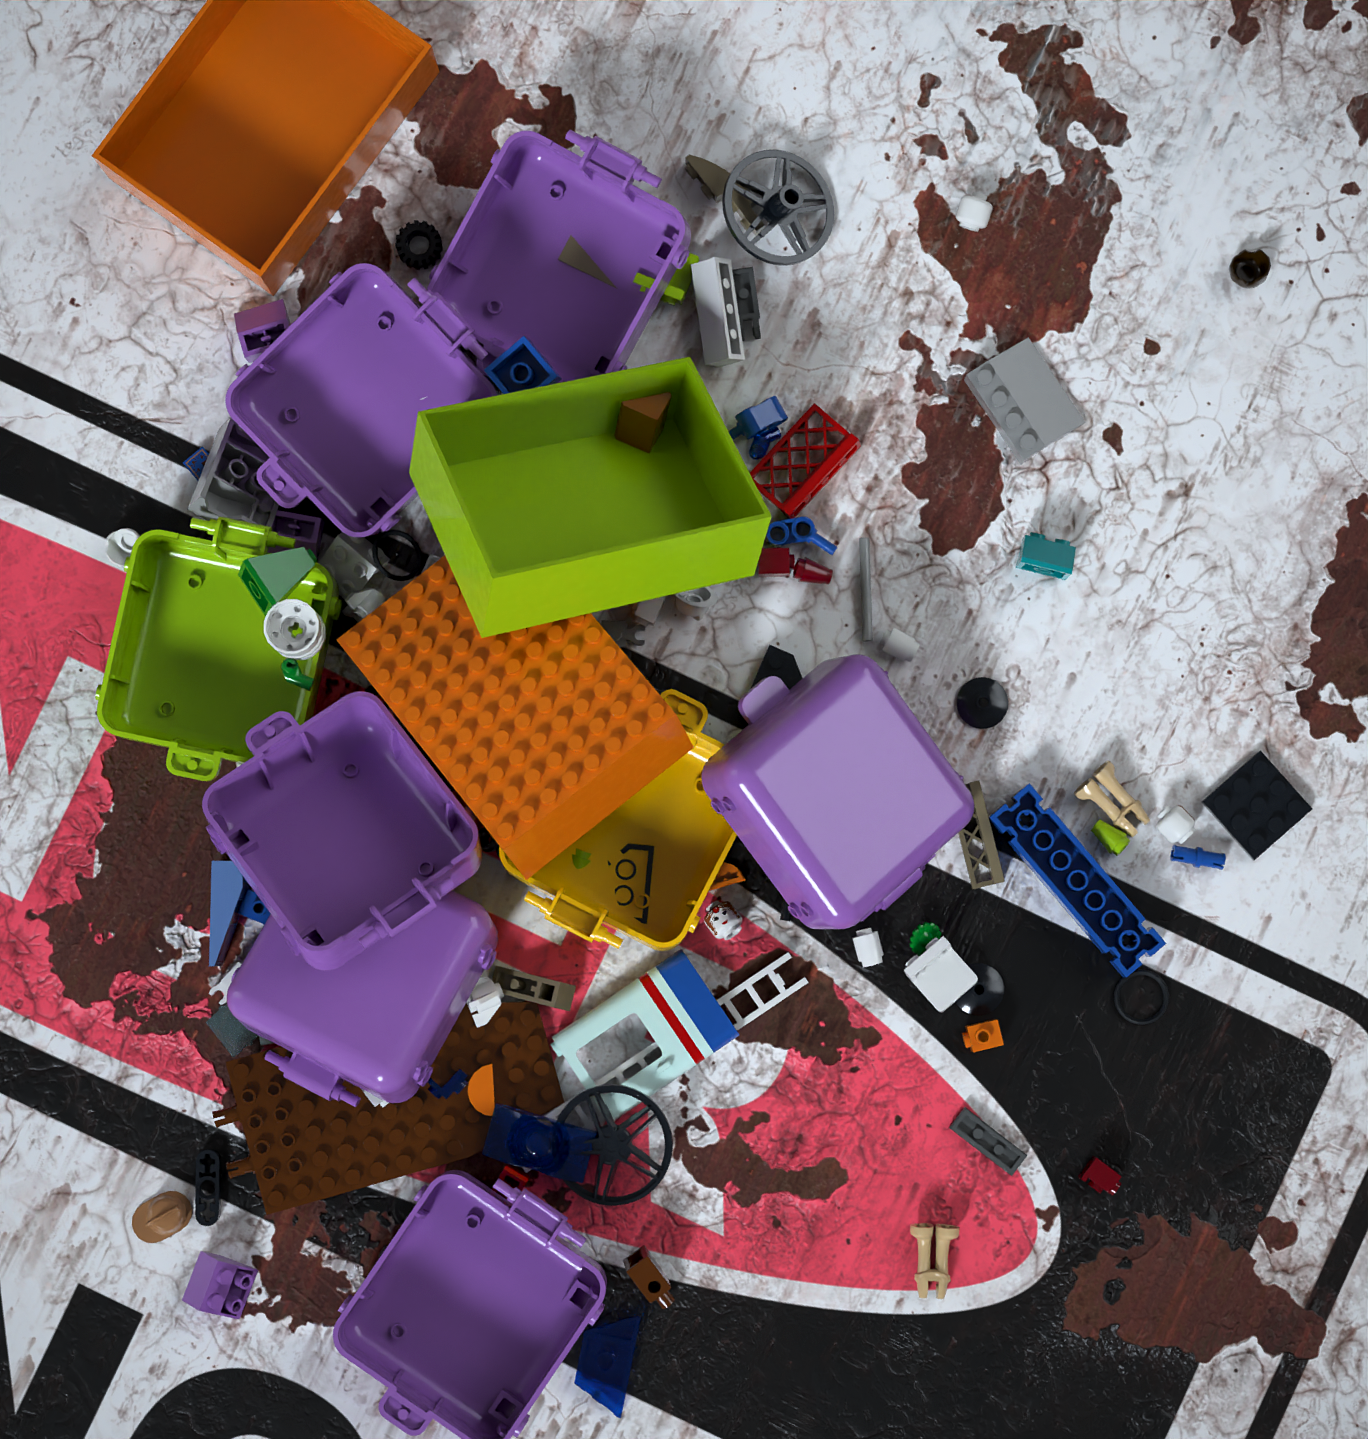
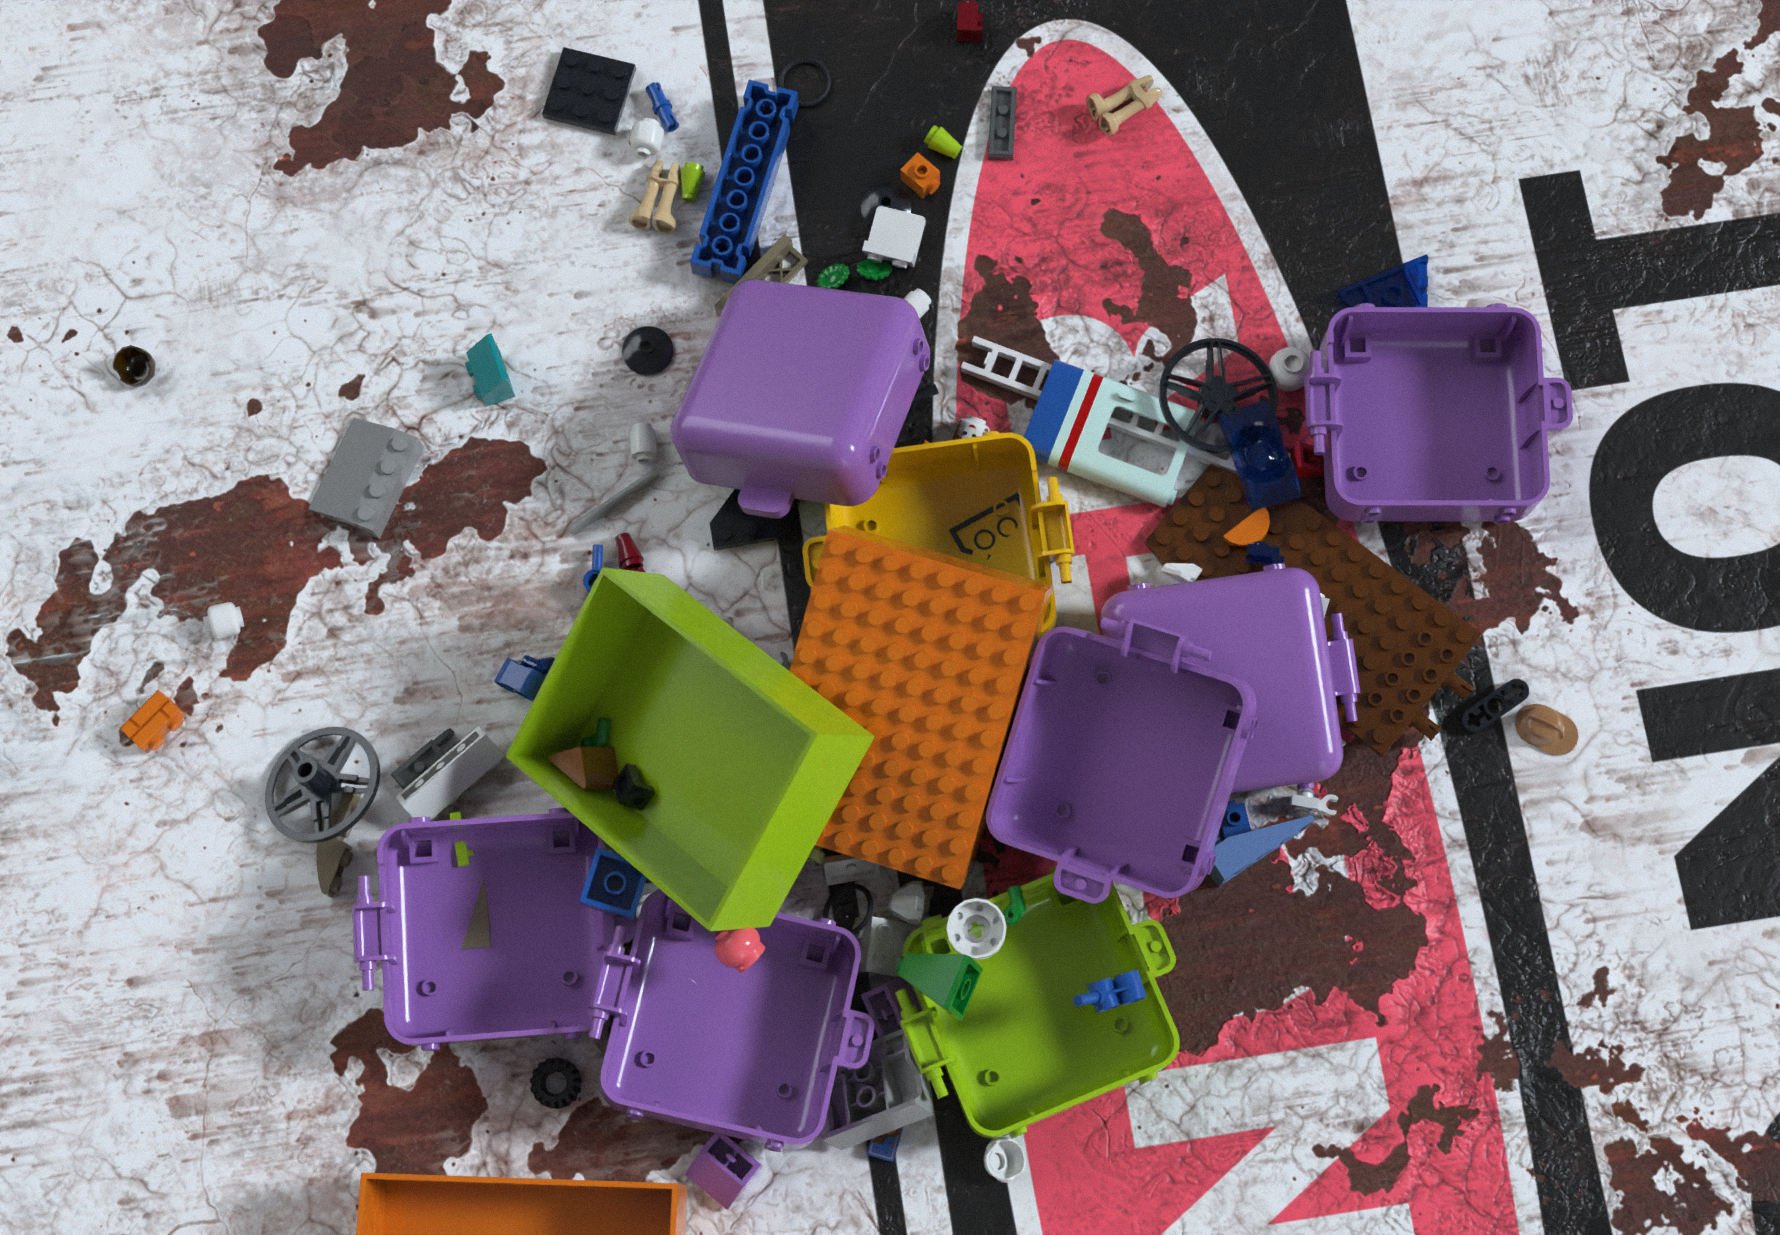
camera: 125 degrees left, 10 degrees down
medium lavender slope [182,1251,258,1319] -> none
clear light blue piece [206,1004,259,1057] -> none
dark tan slope [492,966,576,1011] -> none
reddish brown torso [623,1245,675,1309] -> none
red fence [750,403,861,519] -> none
none -> orange brick [120,689,186,753]
none -> green arm [581,718,611,747]
none -> black bracket [613,763,655,811]
none -> coral piece [714,927,766,973]
none -> green piece [817,263,850,289]
none -> lime cone [924,125,963,159]
none -> blue beam [1073,970,1147,1013]
none -> white piece [1268,347,1311,391]

